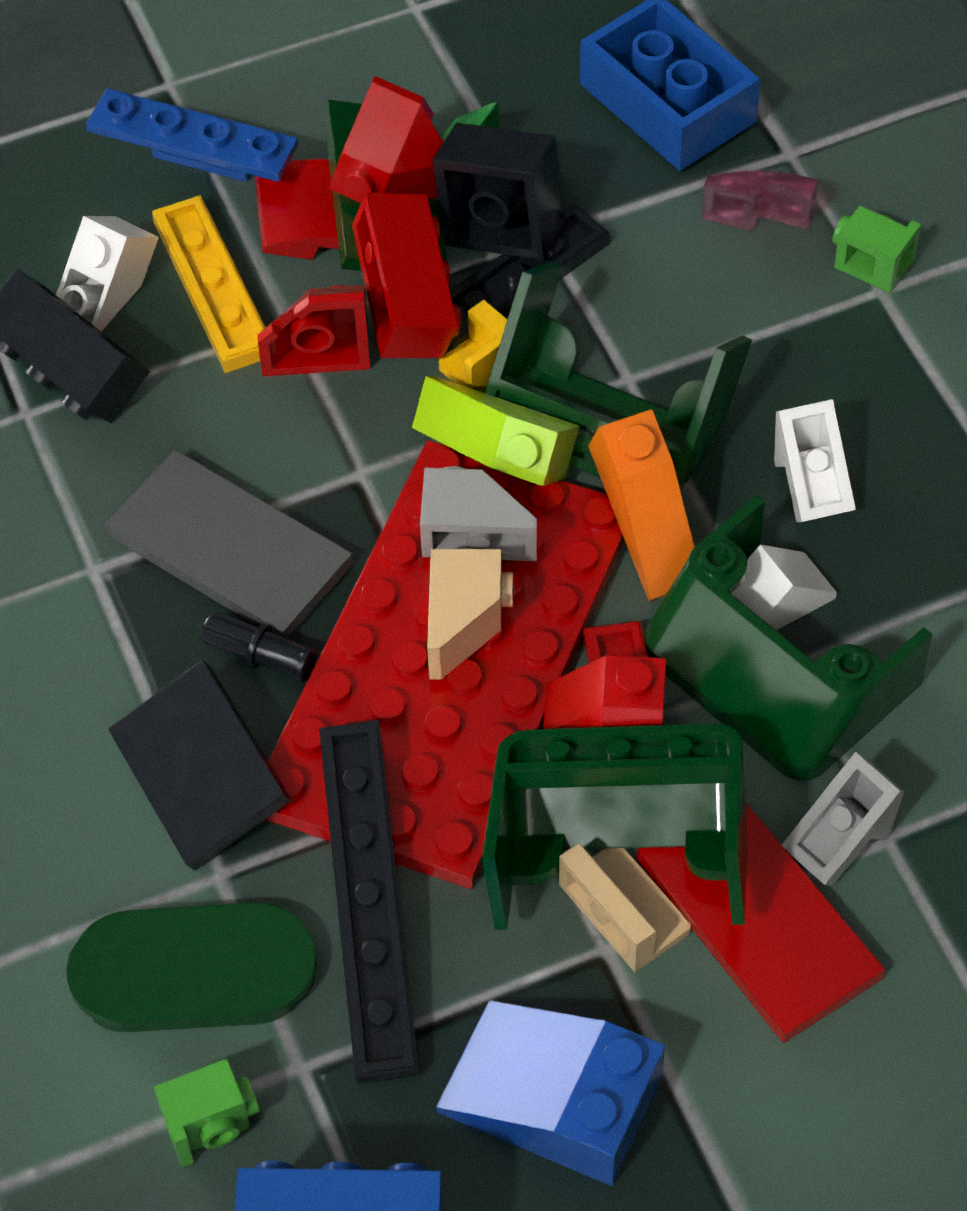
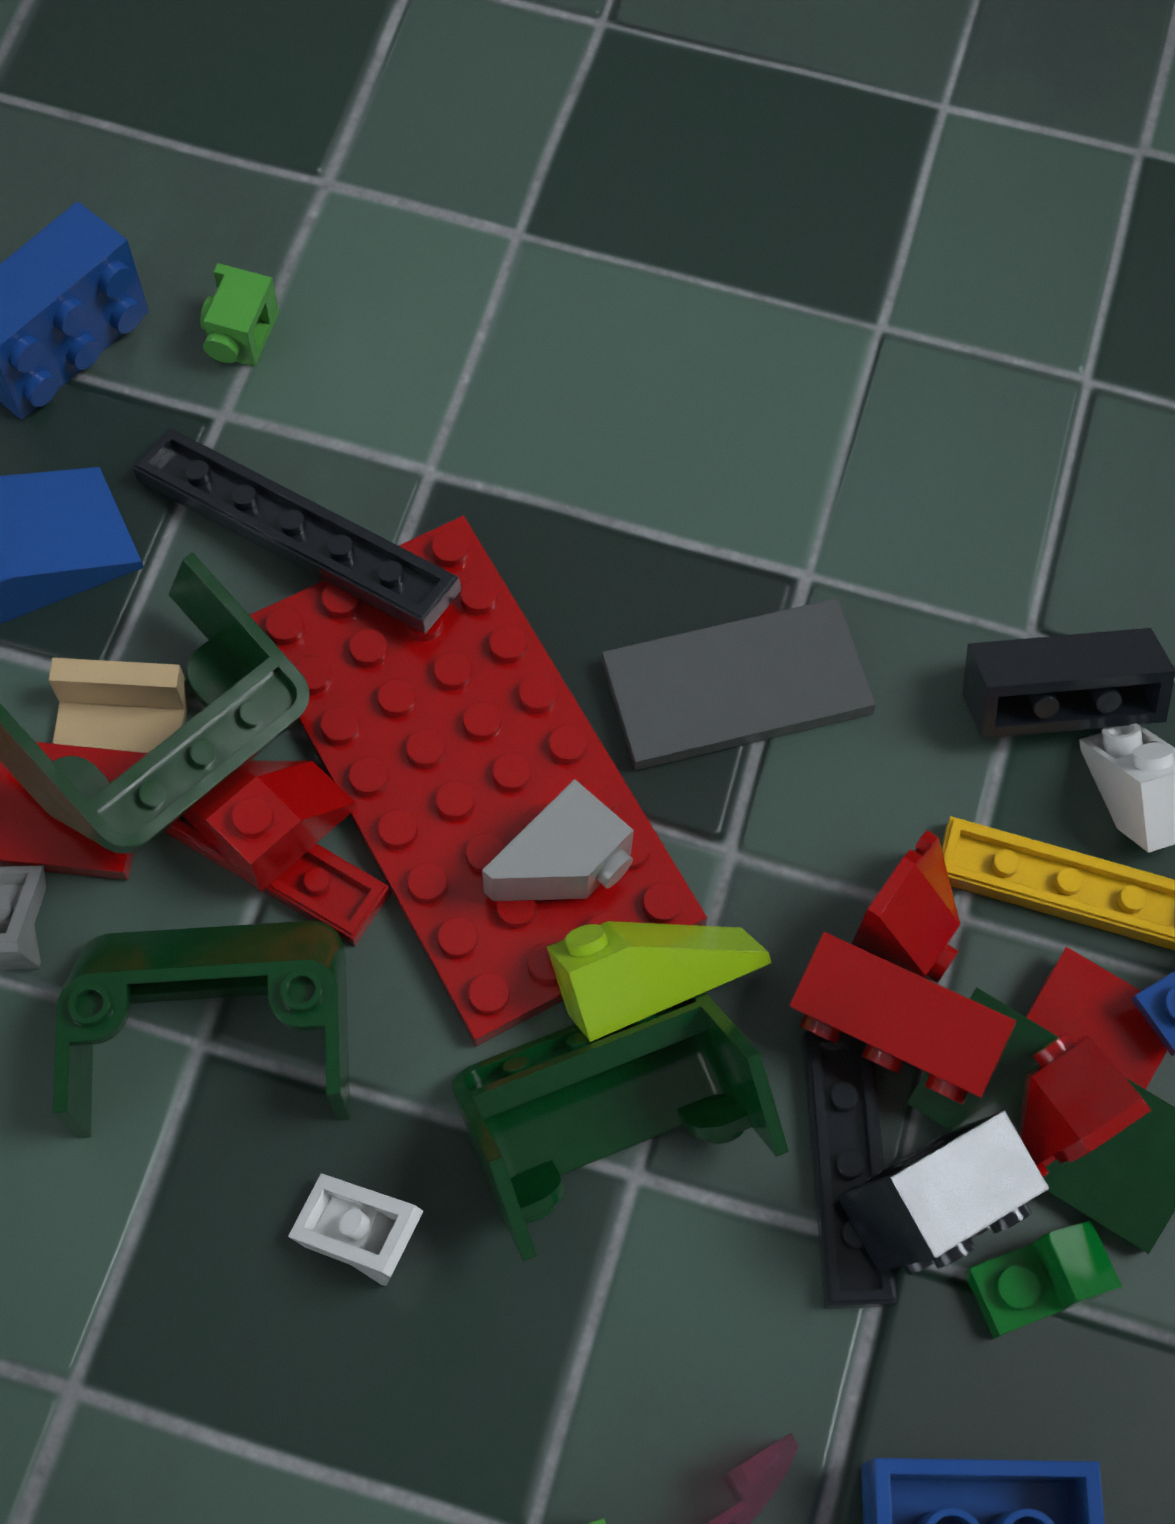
camera: 125 degrees right, 10 degrees up
dark green tile [66,903,317,1032] -> none
black tile [108,659,292,871] -> none
black axle [201,612,317,683] -> none
tan slope [427,549,513,680] -> none
yellow panel [438,300,507,392] -> none
orange slope [588,409,694,602] -> none
white slope [731,545,837,630] -> none

